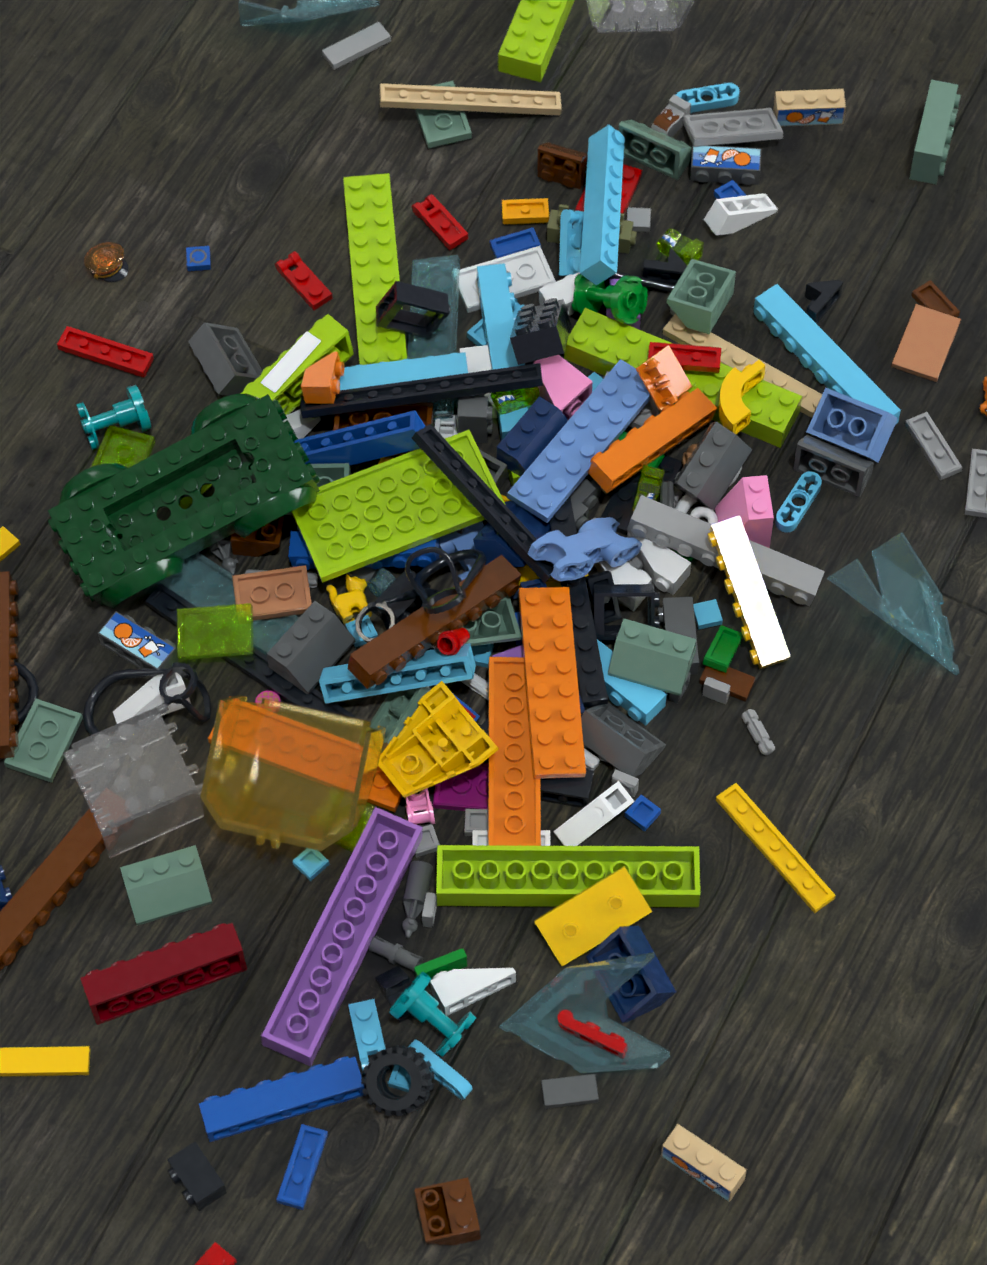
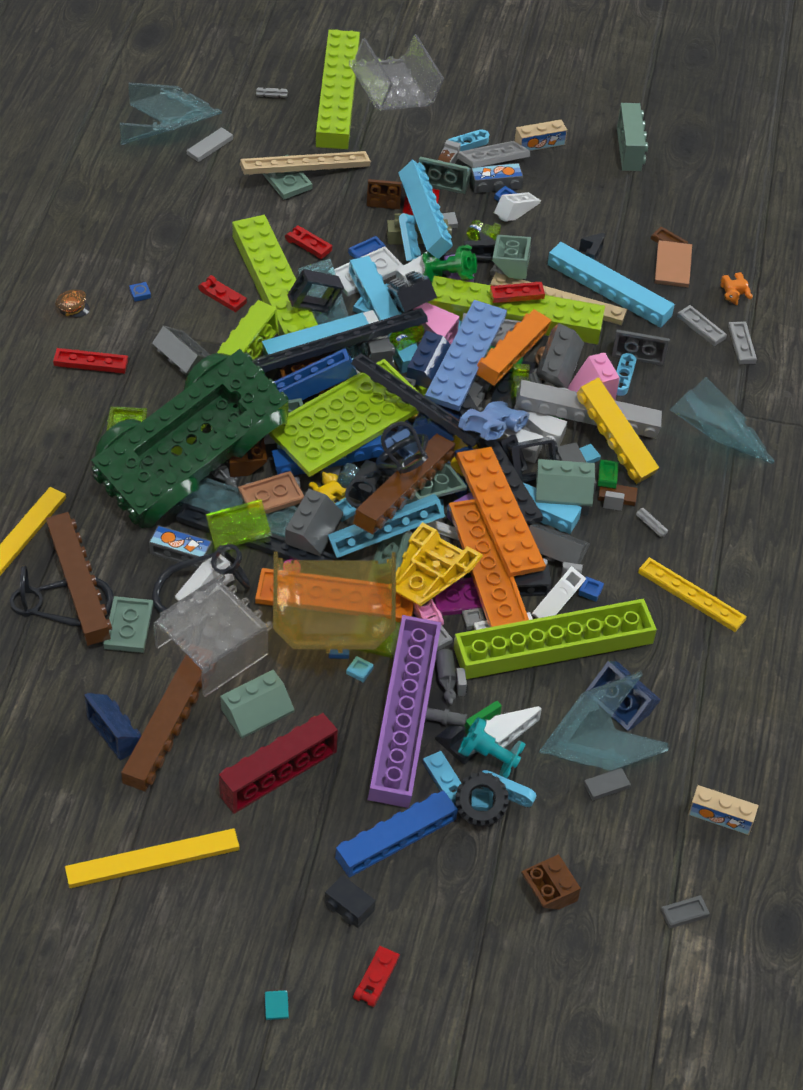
camera: 20 degrees left, 10 degrees down
teal piece [76,385,152,450] -> none
white sticker [261,332,321,392] -> none
blue tile [277,1124,328,1210] -> none
orange slope [301,352,345,404] -> none
red cone [437,628,470,655] -> none
light orange plate [502,198,549,224] -> none
yellow plate [534,866,652,966] -> none
red plate [557,1010,628,1059] -> none
orange hinge [635,345,692,410] -> none
yellow arch [718,360,766,434] -> none
medium blue brick [806,388,898,463] -> none

